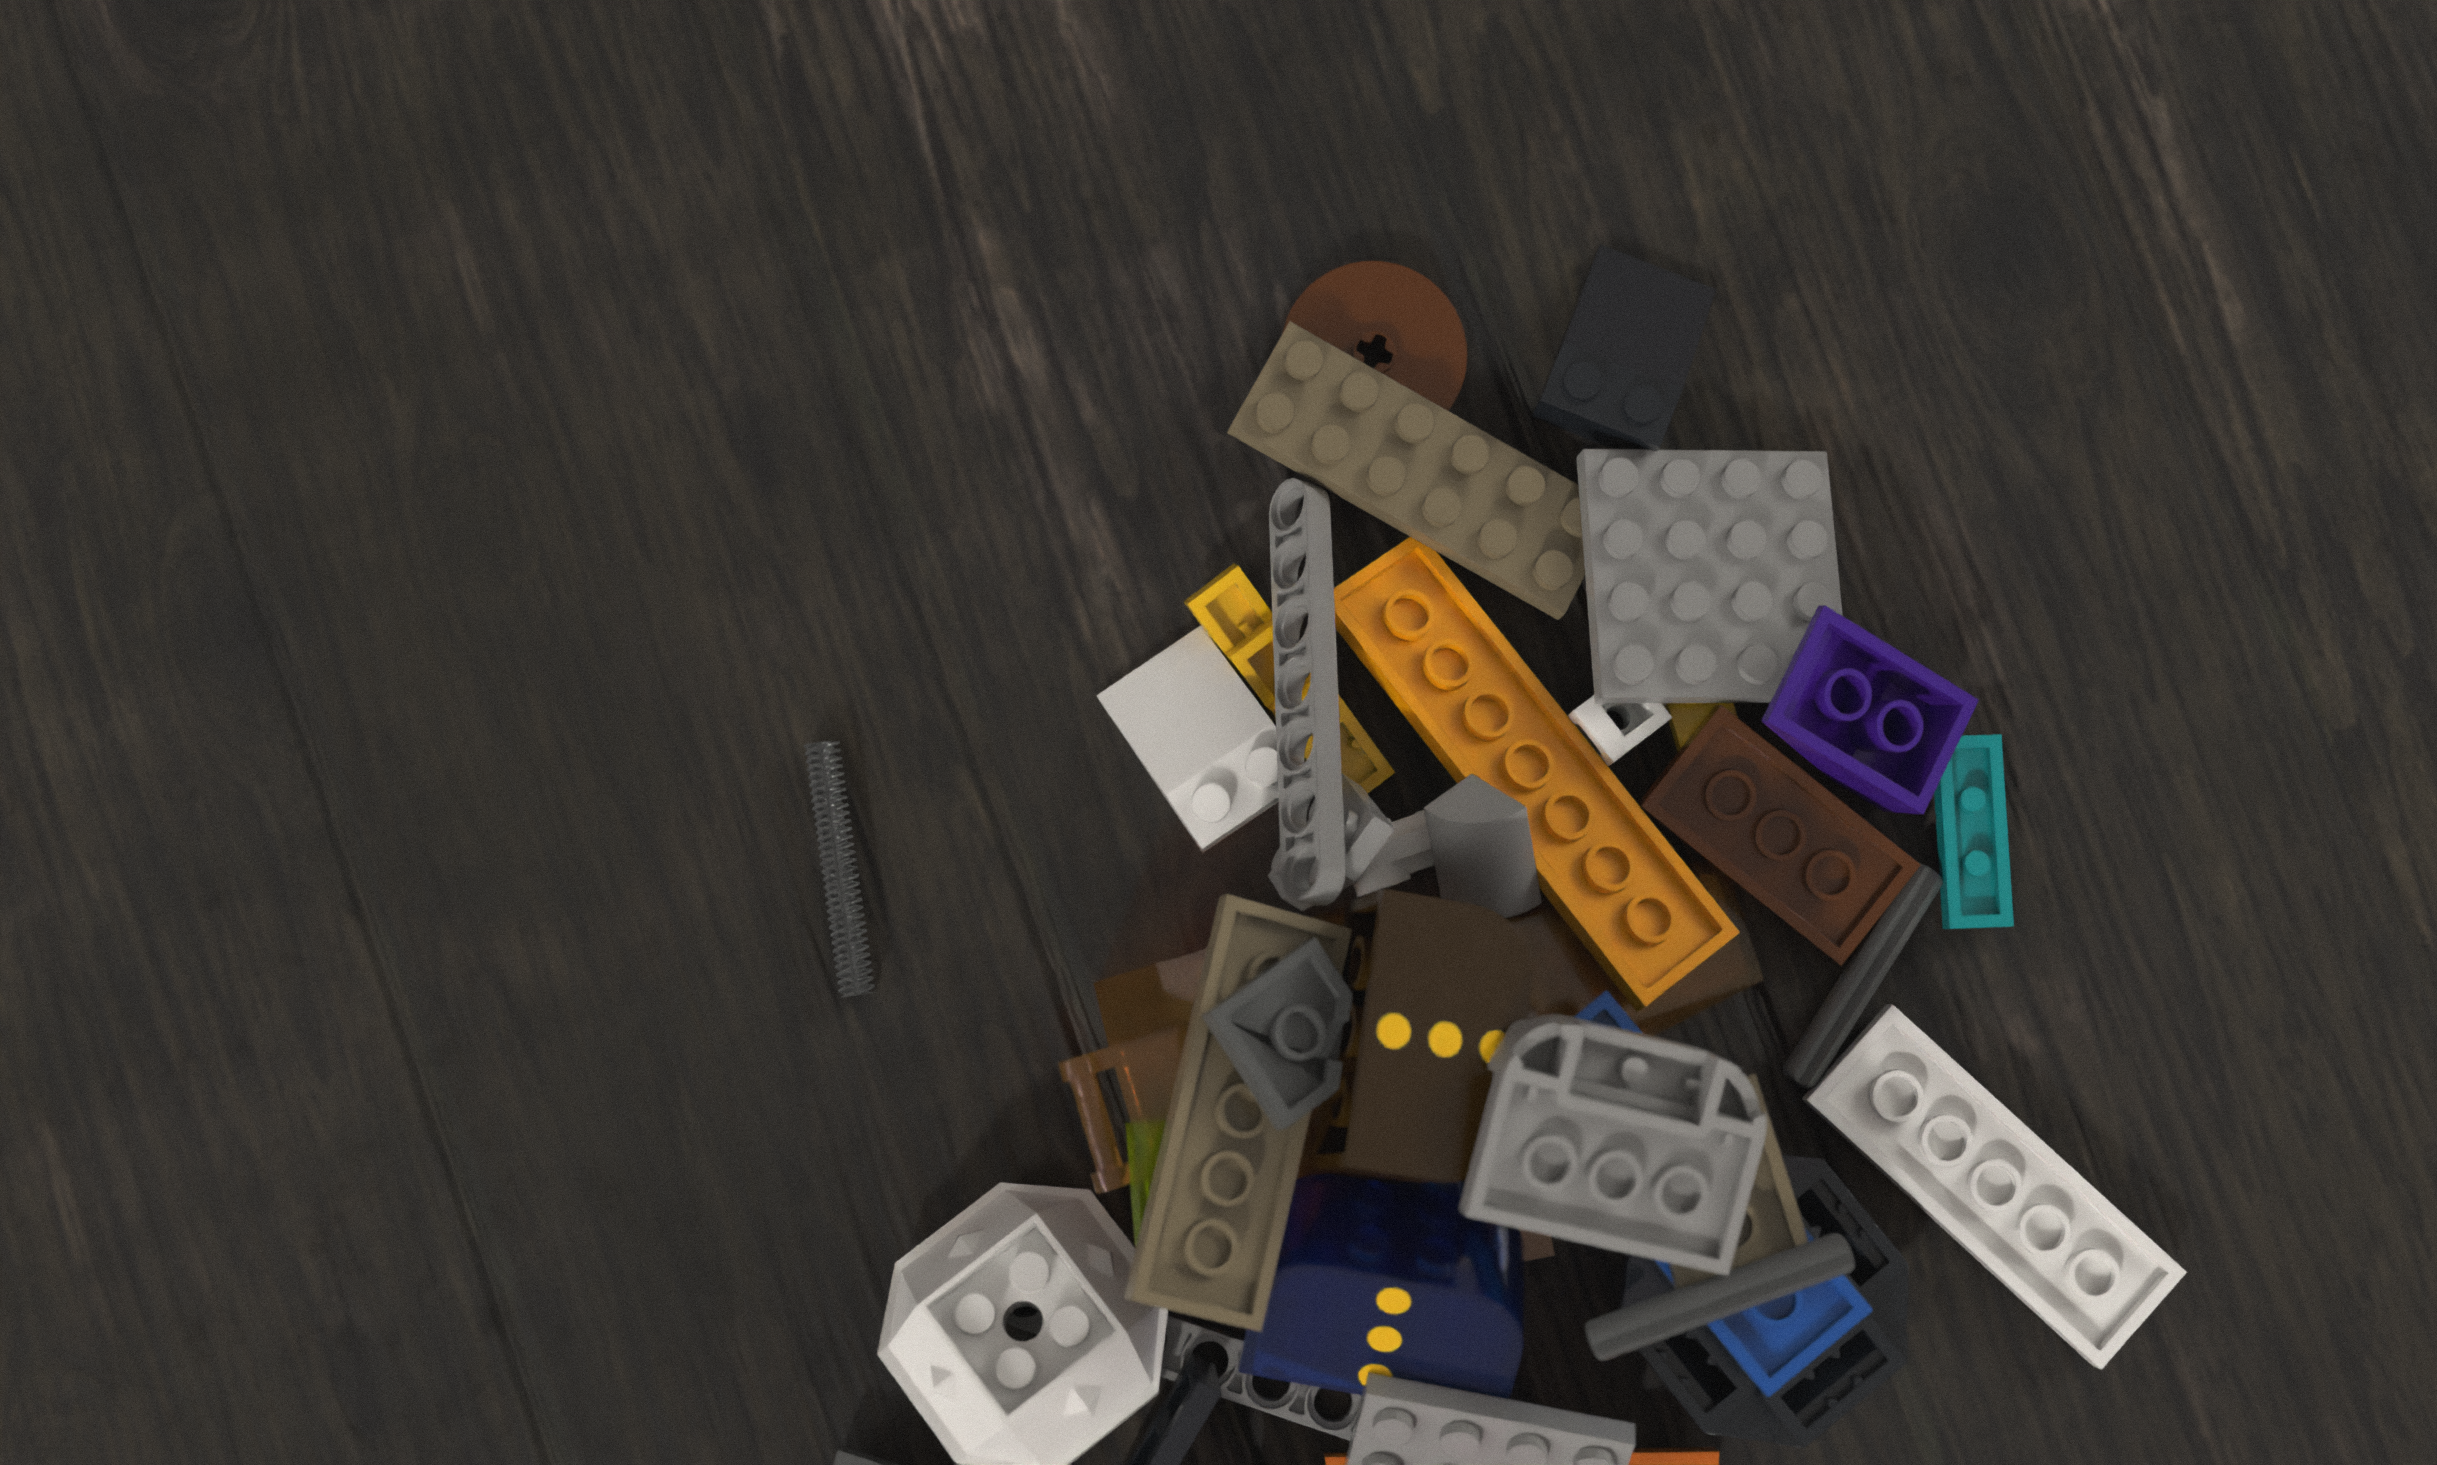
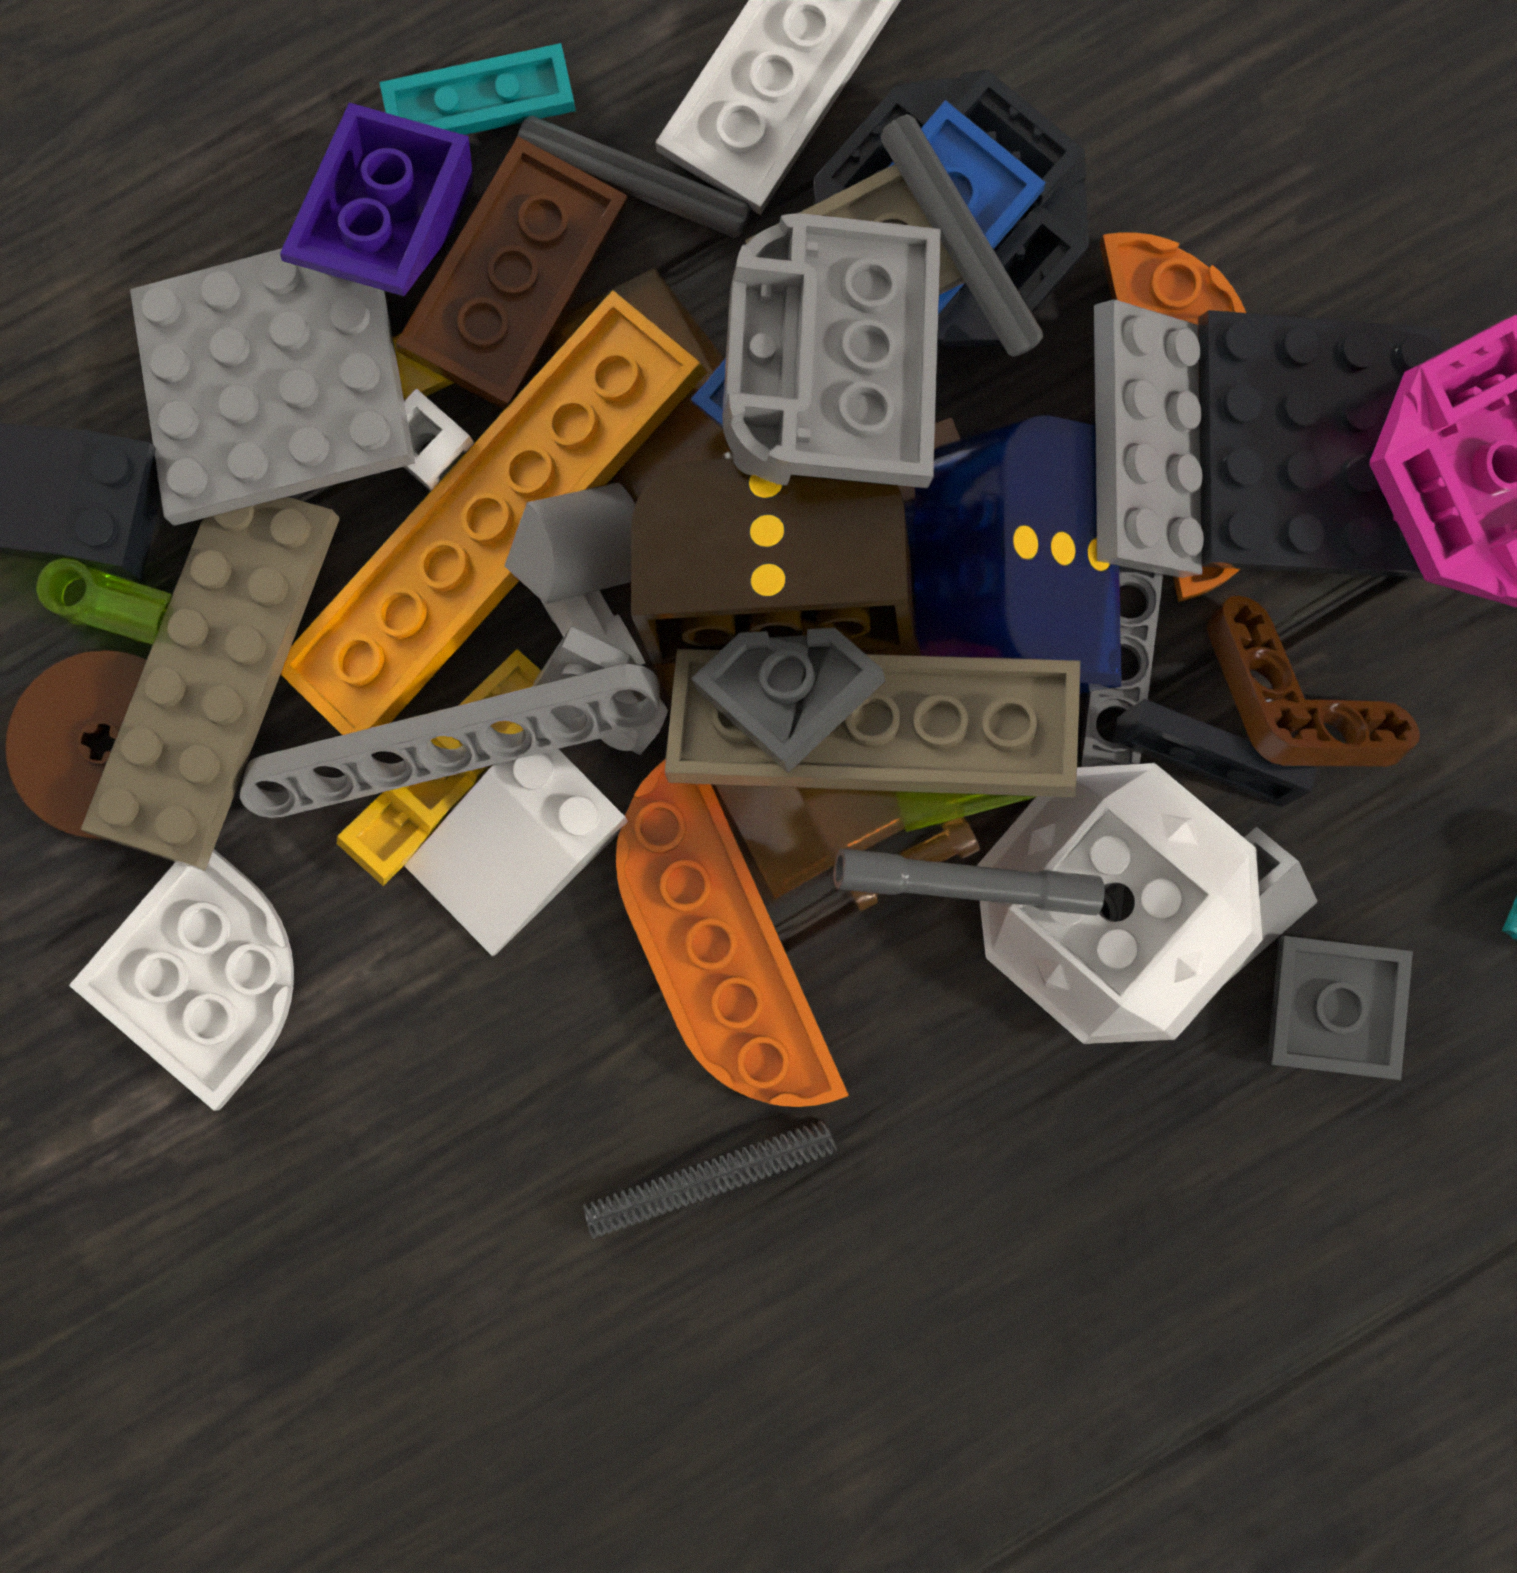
camera: 100 degrees left, 0 degrees up
none -> clear neon green piece [36,558,173,646]
none -> white plate [69,849,294,1111]
none -> orange plate [616,759,849,1107]
none -> dark grey piece [834,848,1105,916]

